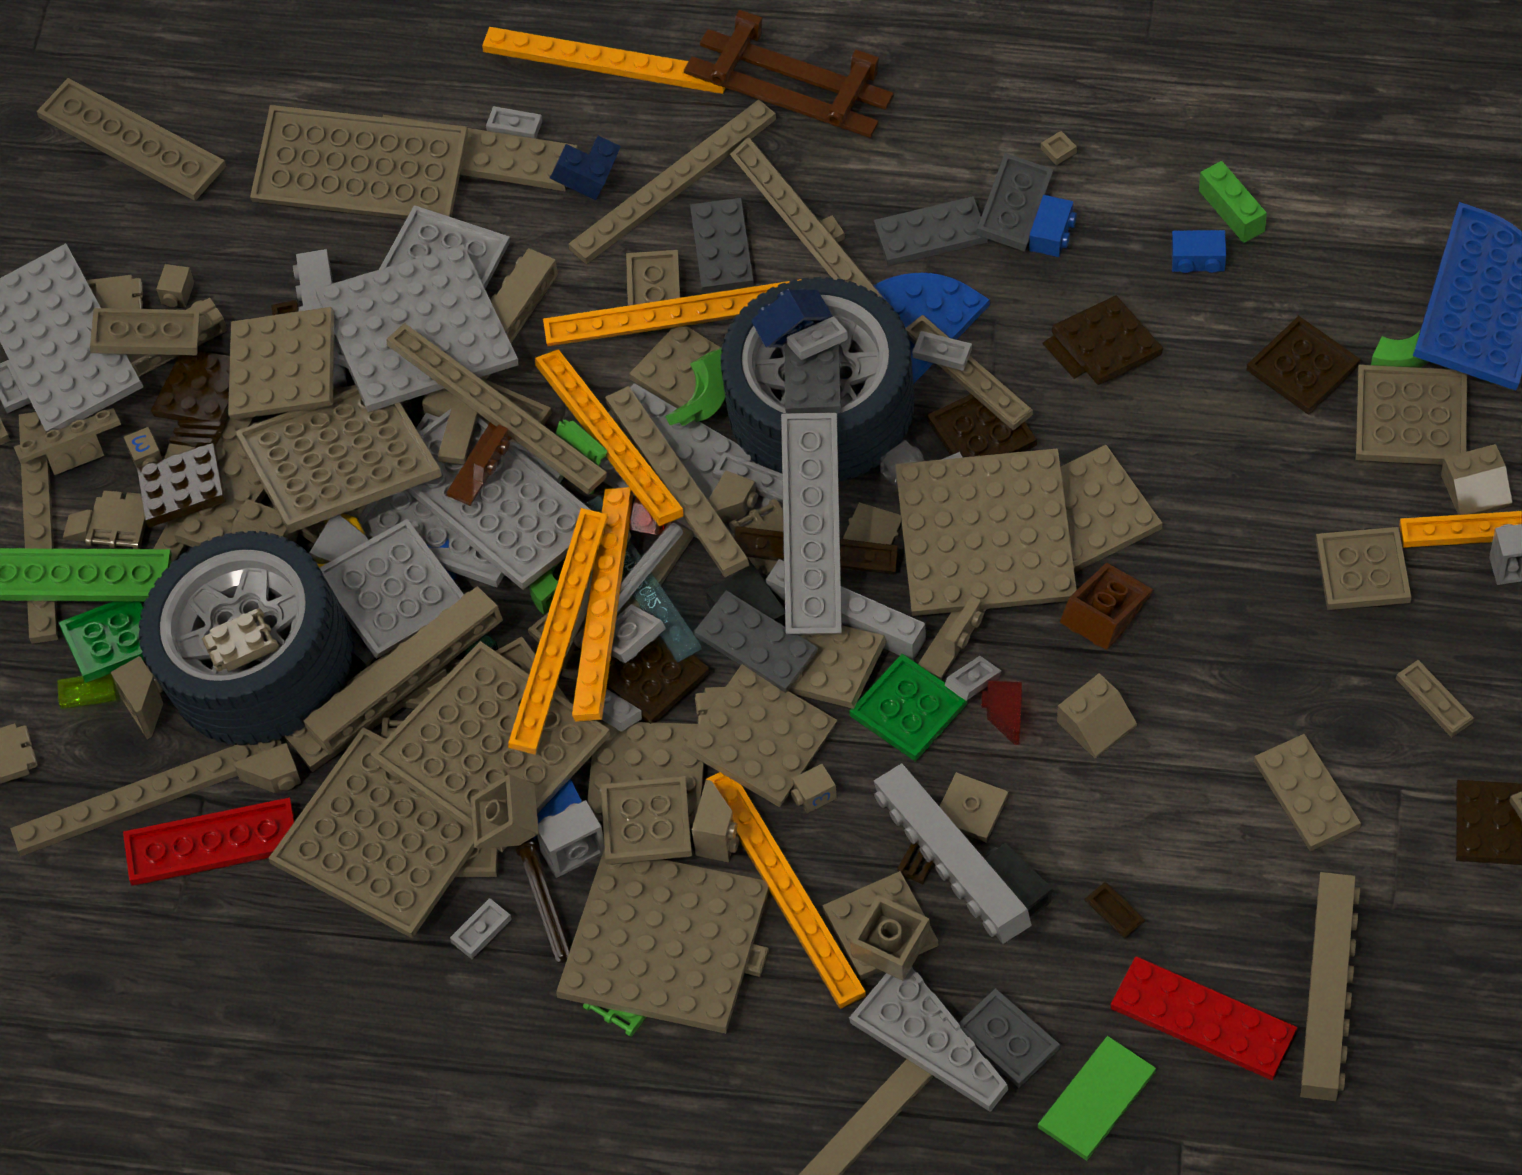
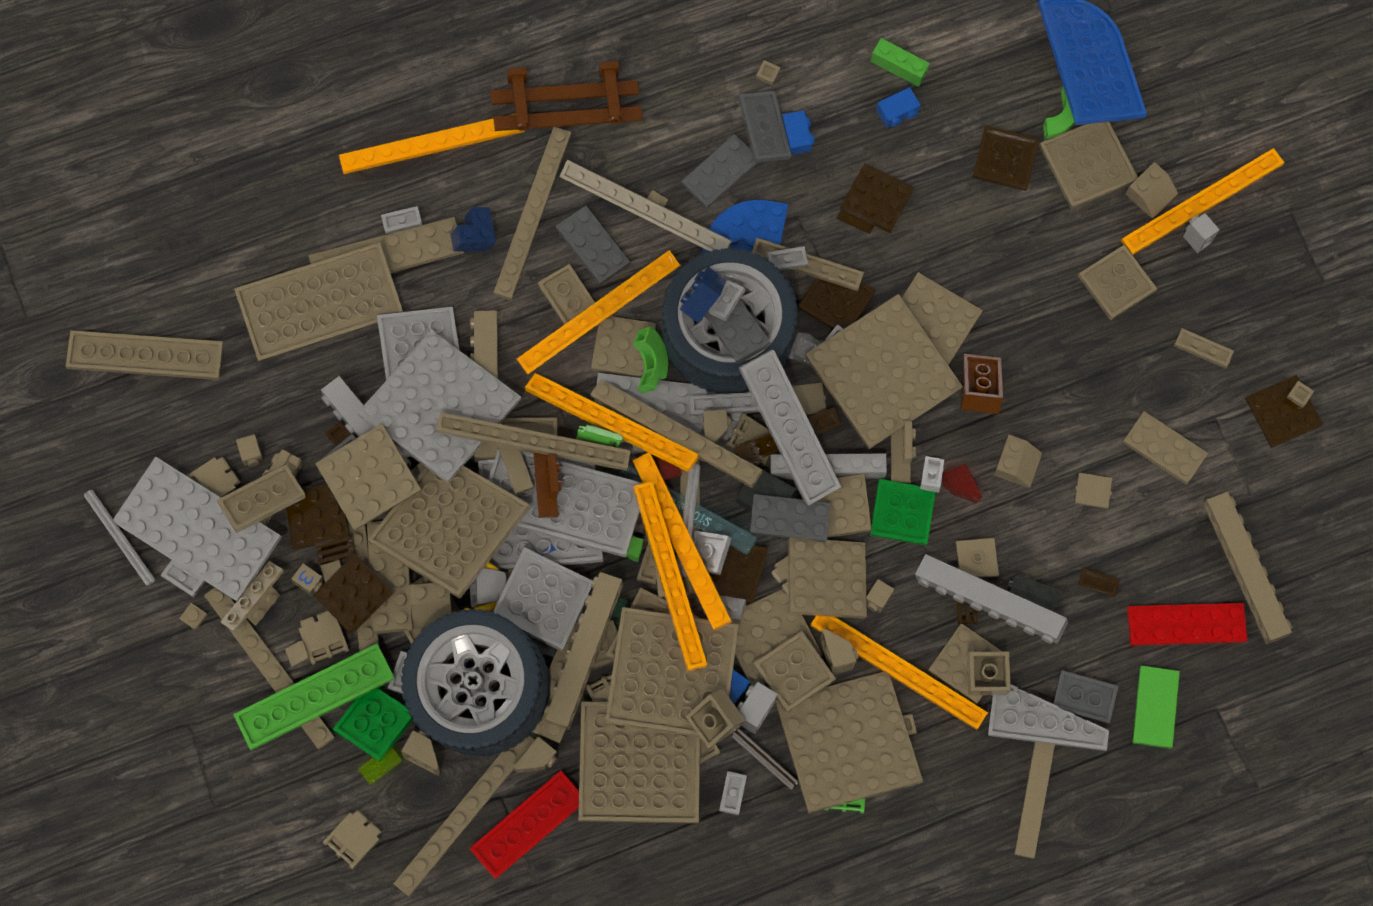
camera: 40 degrees left, 15 degrees up
dark tan plate [202,609,279,672] -> none
none -> dark tan piece [1075,473,1112,509]

